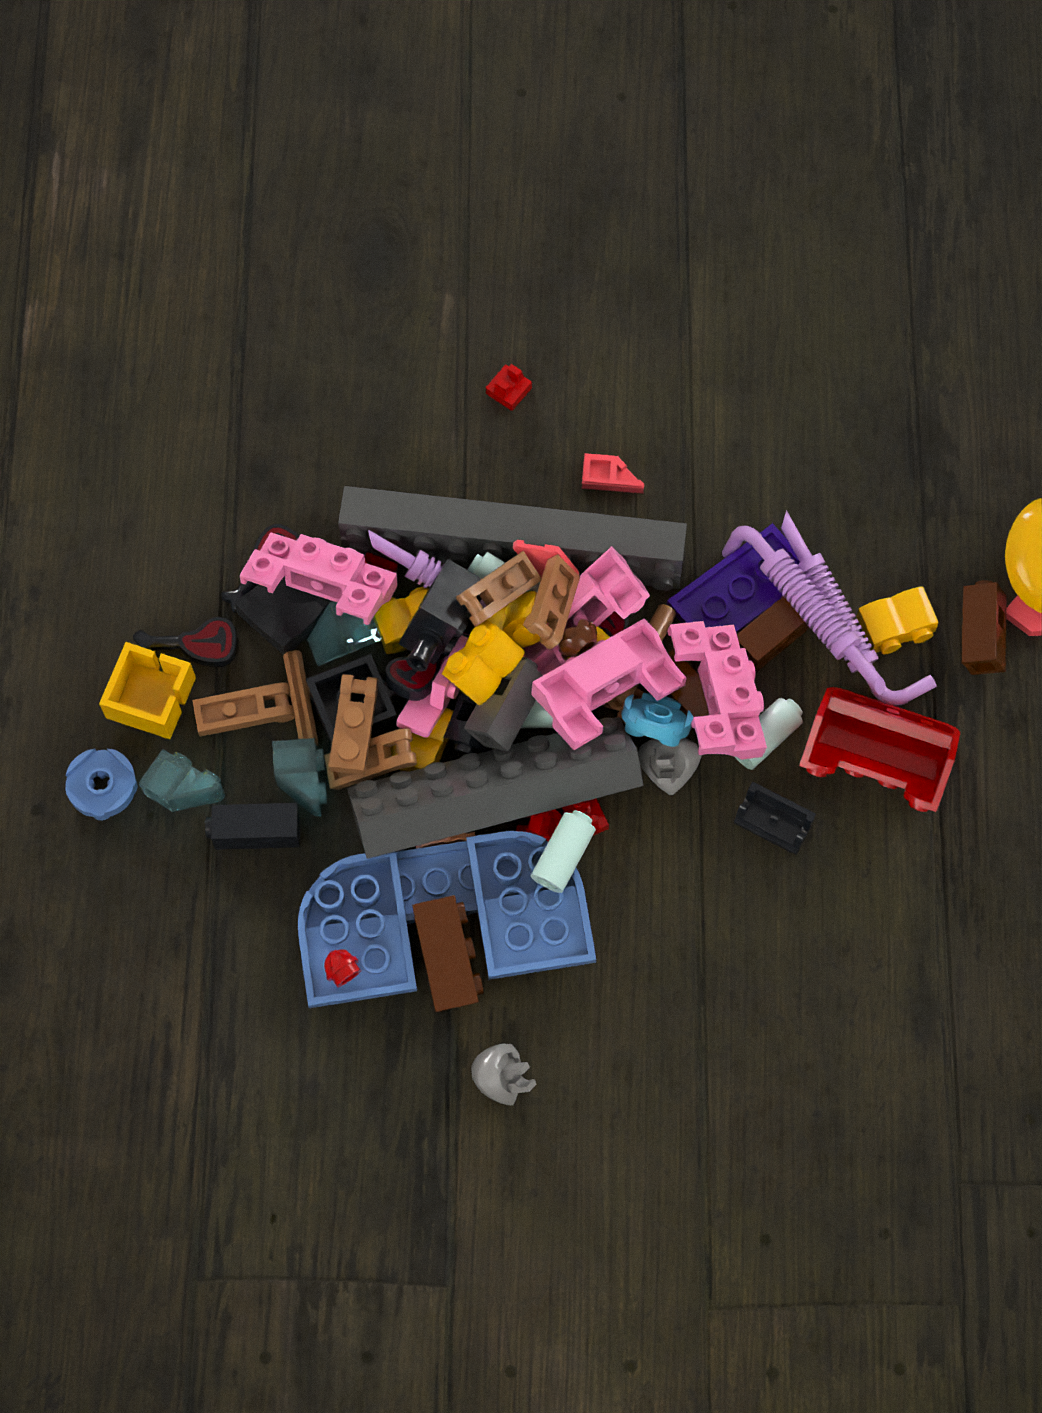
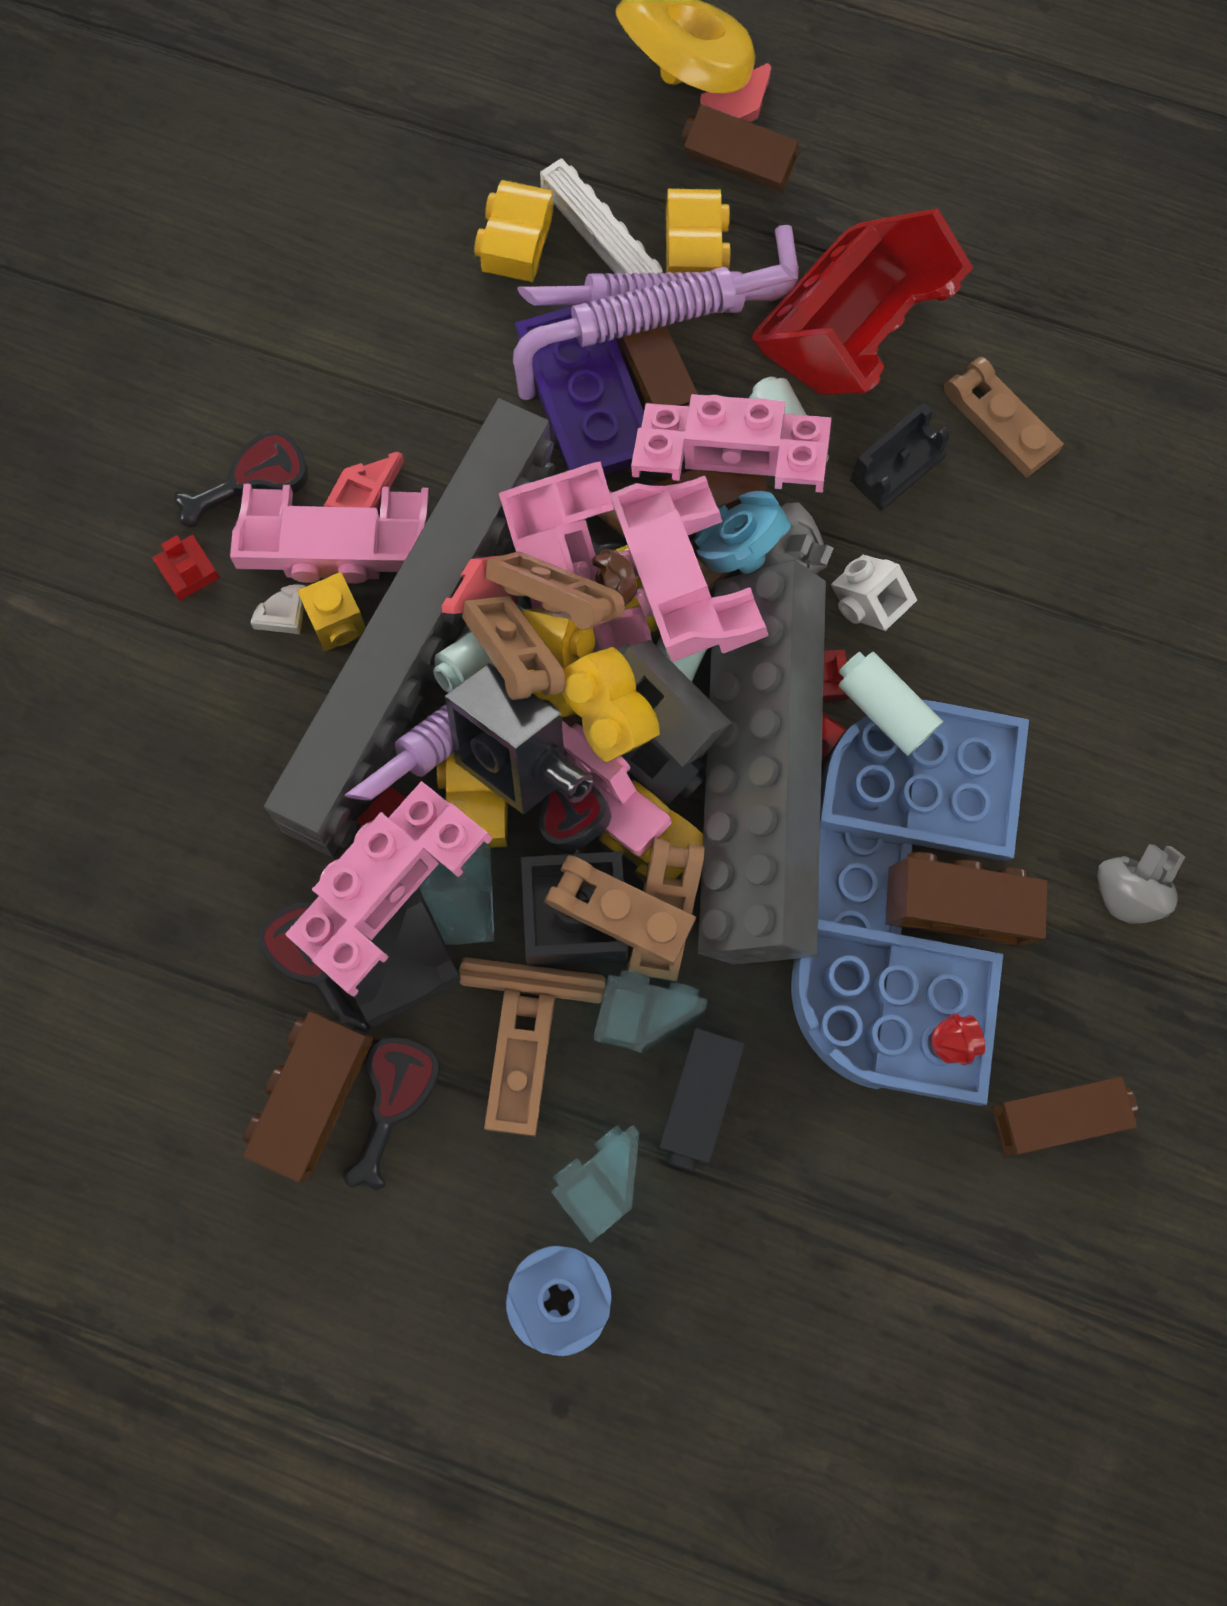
camera: 75 degrees left, 5 degrees up
yellow piece [99,642,196,739] -> none
none -> black piece [174,430,308,527]
none -> bright pink bracket [230,484,430,584]
none -> reddish brown brick [243,1011,374,1183]
none -> white tile [251,585,305,634]
none -> yellow brick [297,572,366,652]
none -> yellow brick [474,180,553,282]
none -> white piece [540,158,662,275]
none -> white brick [831,555,917,631]
none -> medium nougat plate [944,357,1064,478]
none -> reddish brown brick [991,1076,1138,1158]

